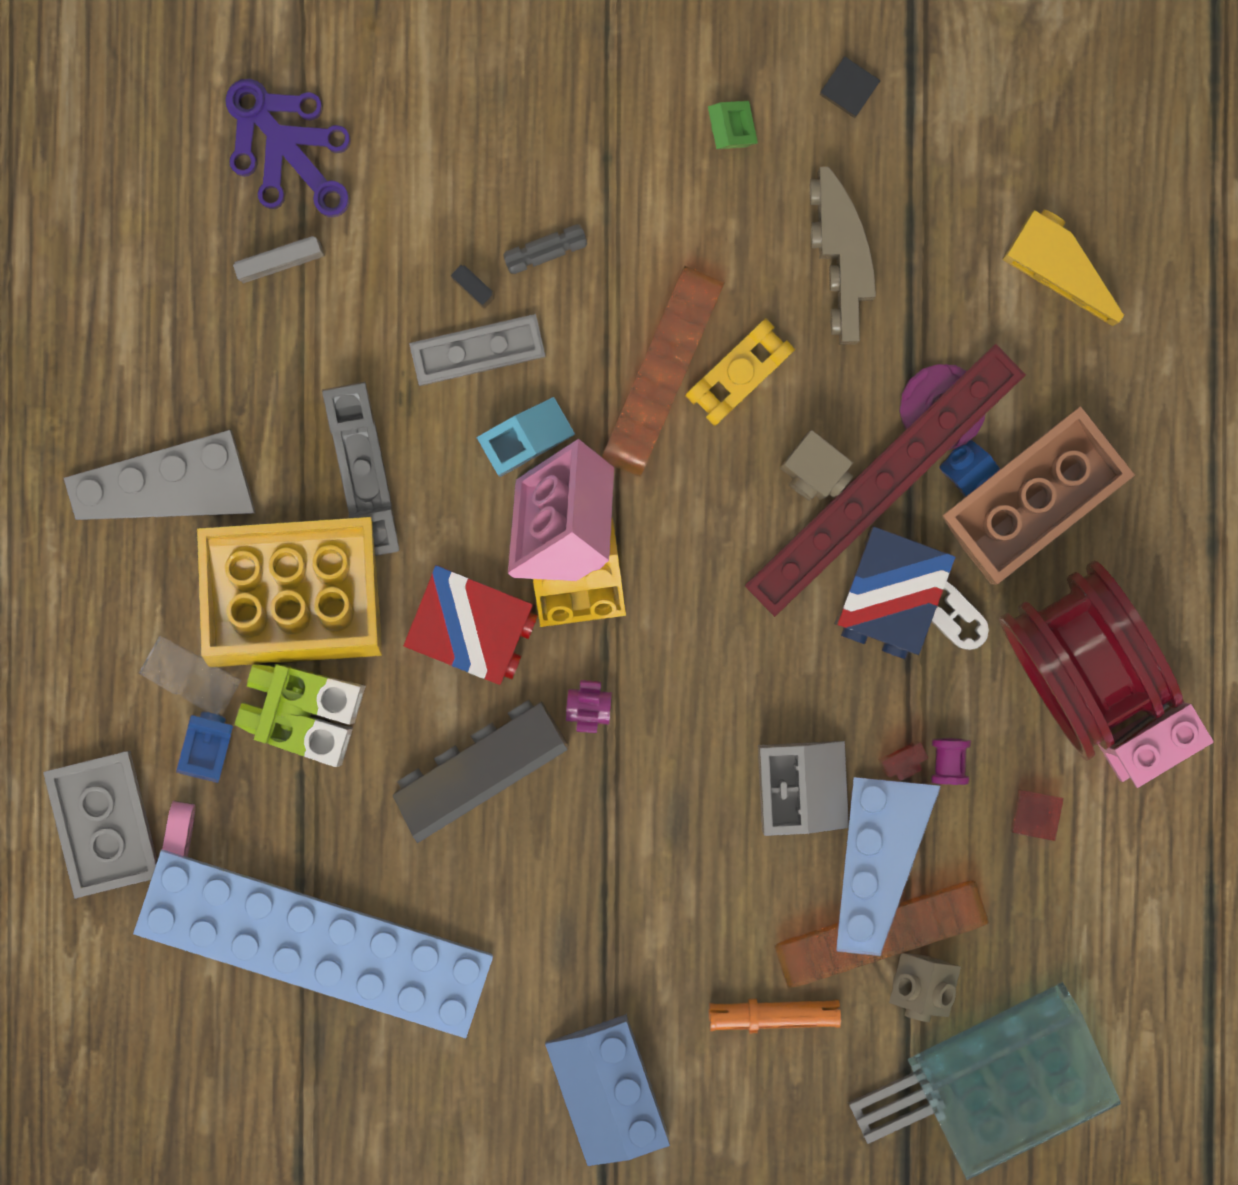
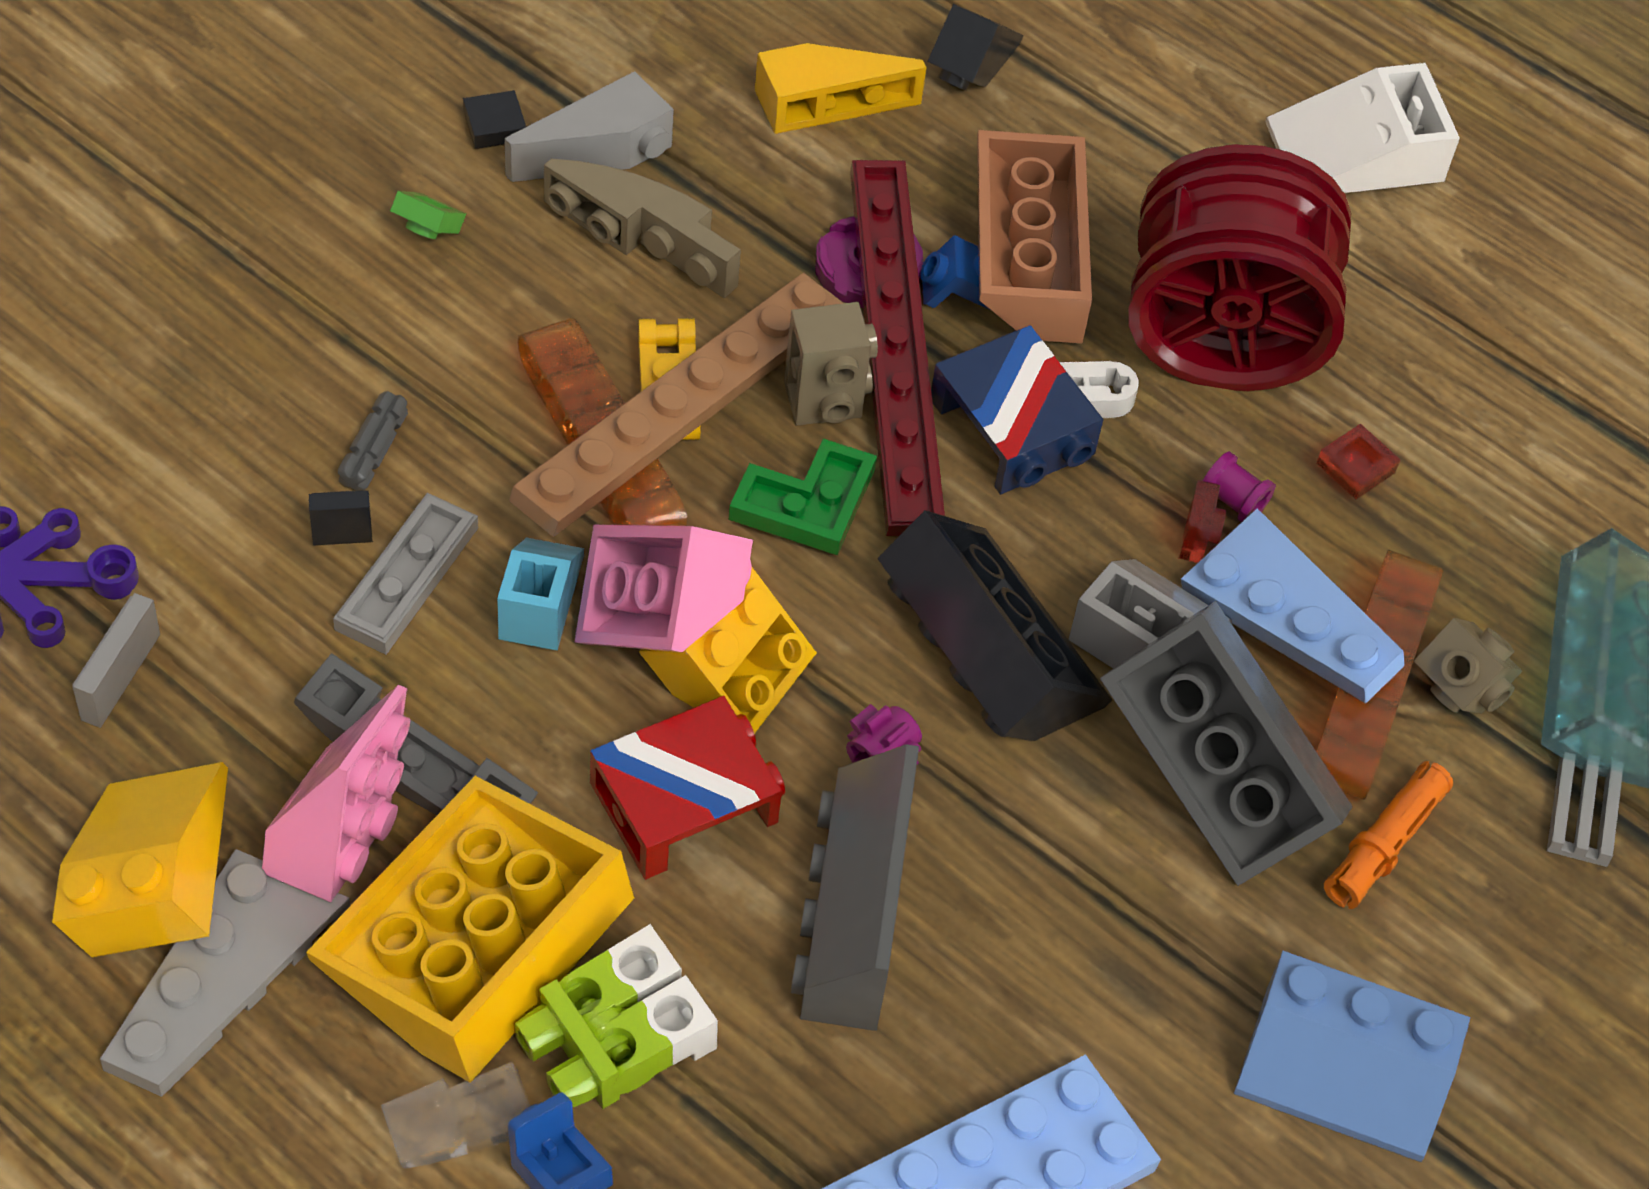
camera: 50 degrees left, 35 degrees down
bright pink panel [1098,703,1214,788] -> none
none -> yellow slope [52,762,228,957]
none -> bright pink slope [262,685,410,902]
none -> light grey slope [505,71,674,182]
none -> medium nougat plate [509,272,843,537]
none -> green plate [728,438,877,555]
none -> black slope [877,510,1113,741]
none -> black slope [927,4,1024,90]
none -> dark grey slope [1100,601,1353,886]

